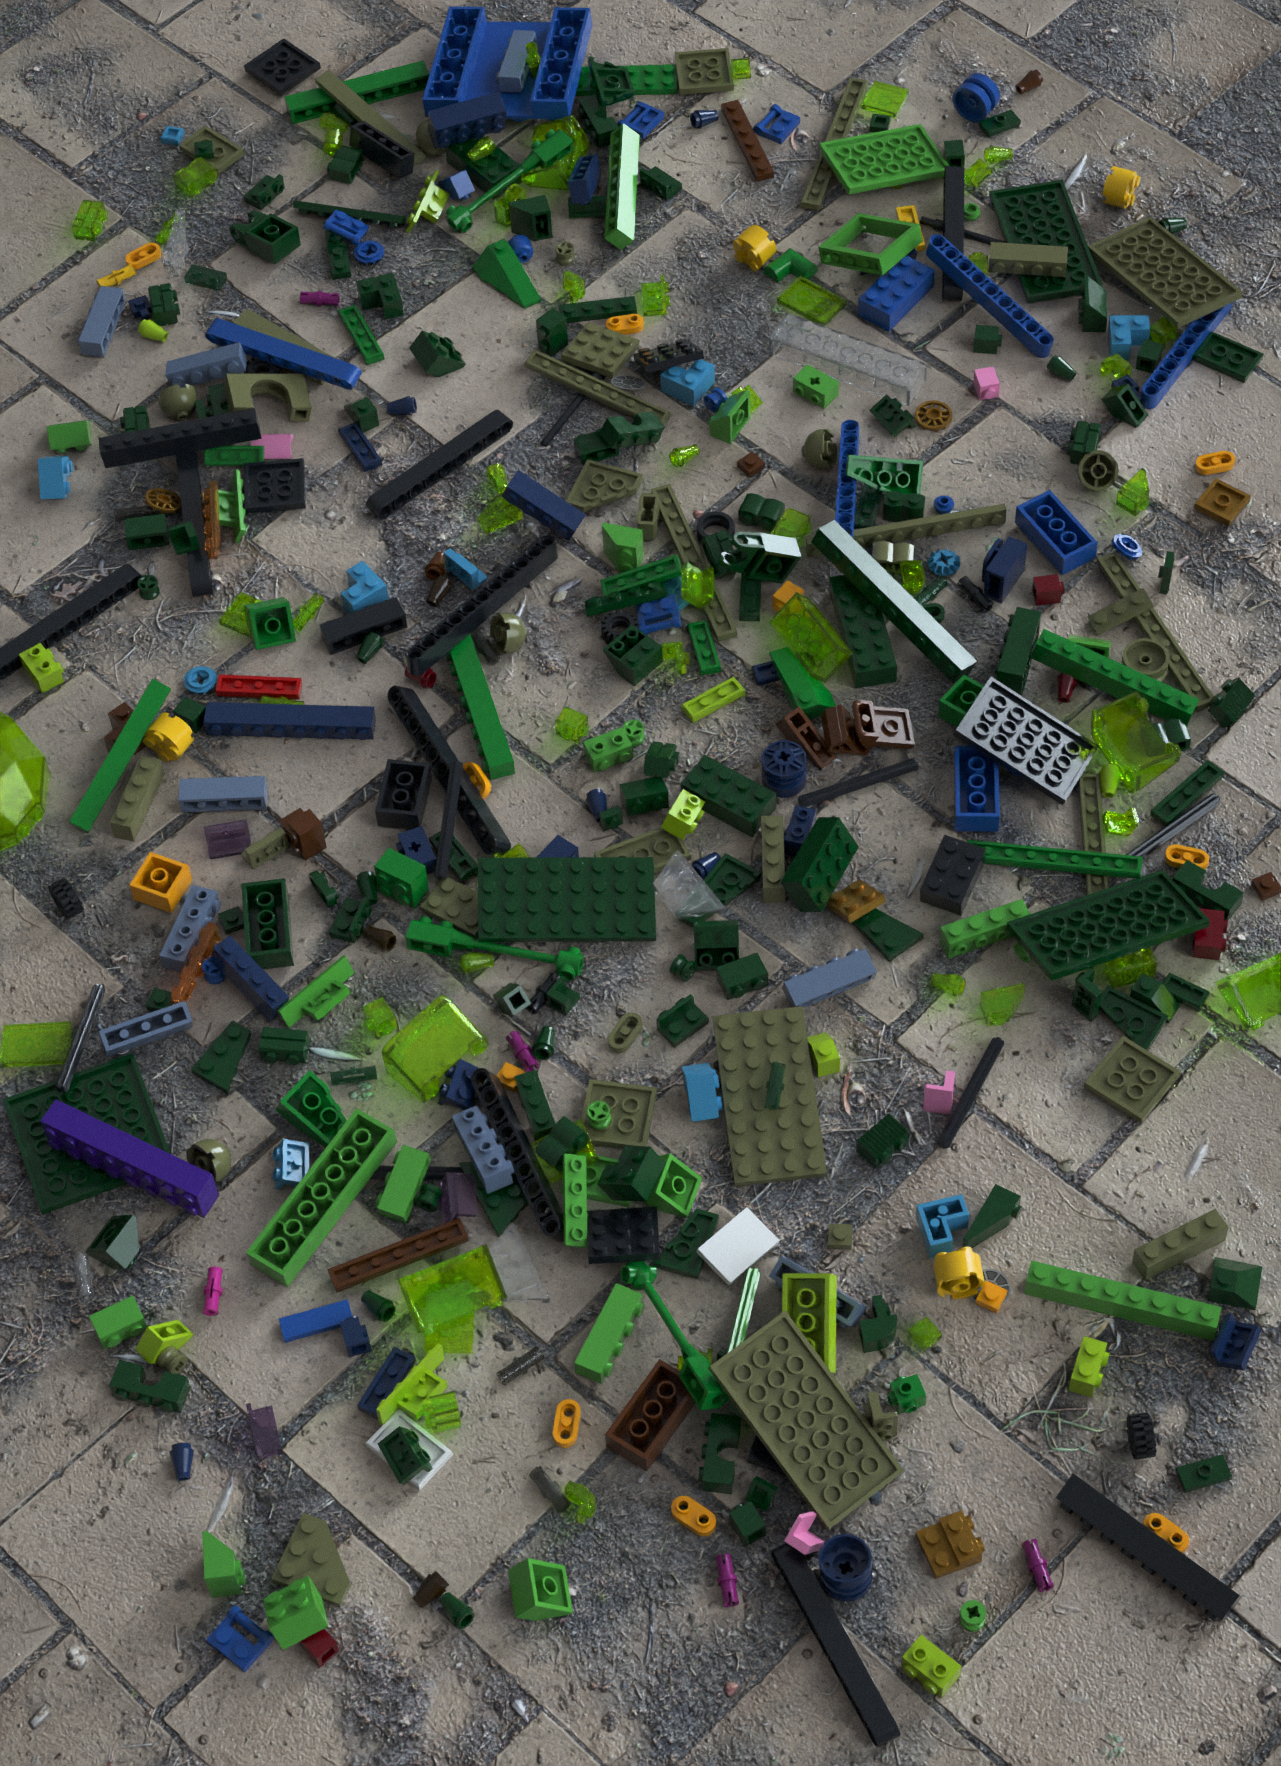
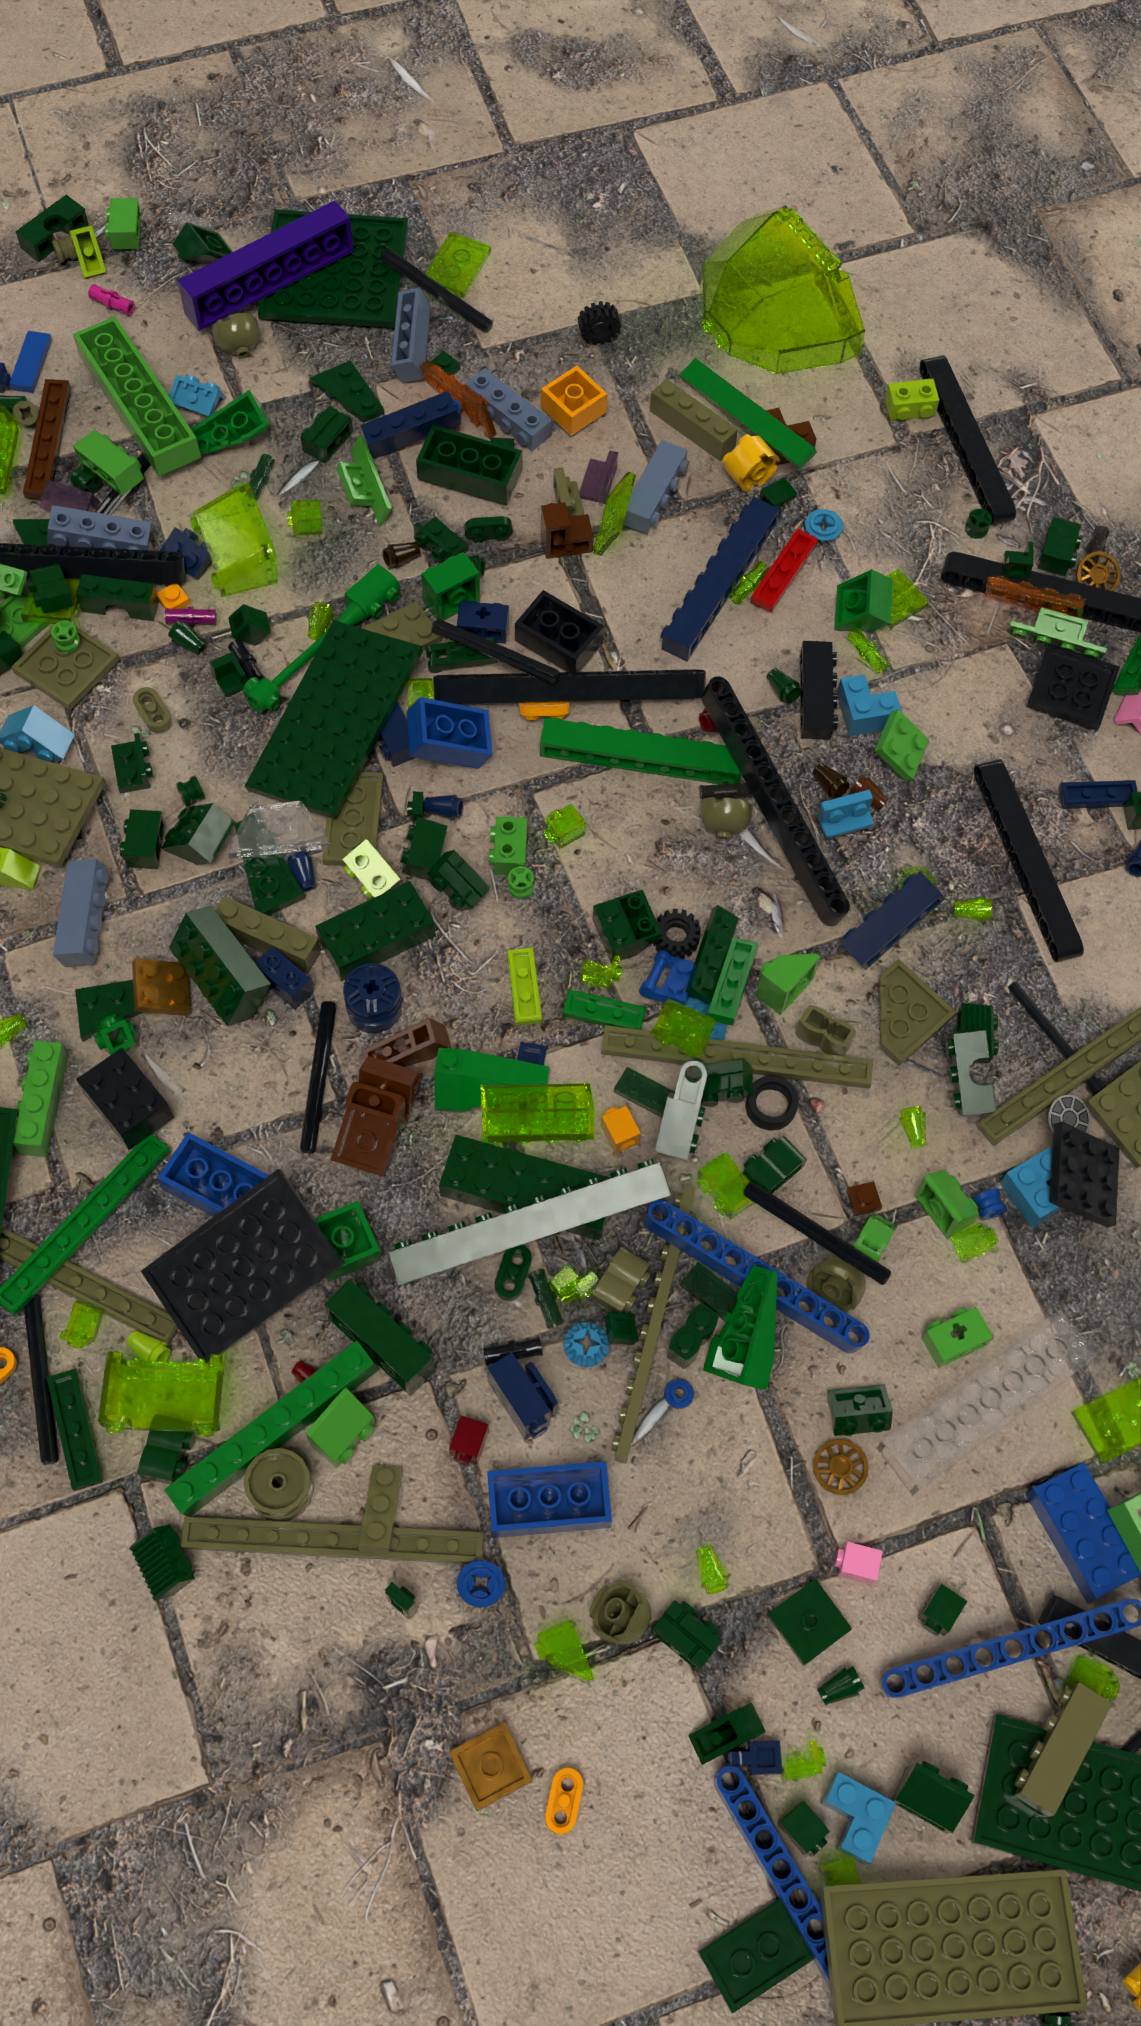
camera: 110 degrees right, 10 degrees up
none -> olive wheel [13,401,38,425]
none -> green brick [93,1014,136,1055]
none -> blue brick [407,697,492,769]
none -> clear neon green tile [593,472,636,556]
none -> dark green plate [604,1312,639,1345]
none -> clear neon green cone [696,1546,729,1594]
none -> black axle [743,1182,891,1285]
none -> dark green plate [767,1578,852,1666]
none -> bright green brick [853,1212,897,1262]
none -> bright green plate [874,709,929,781]

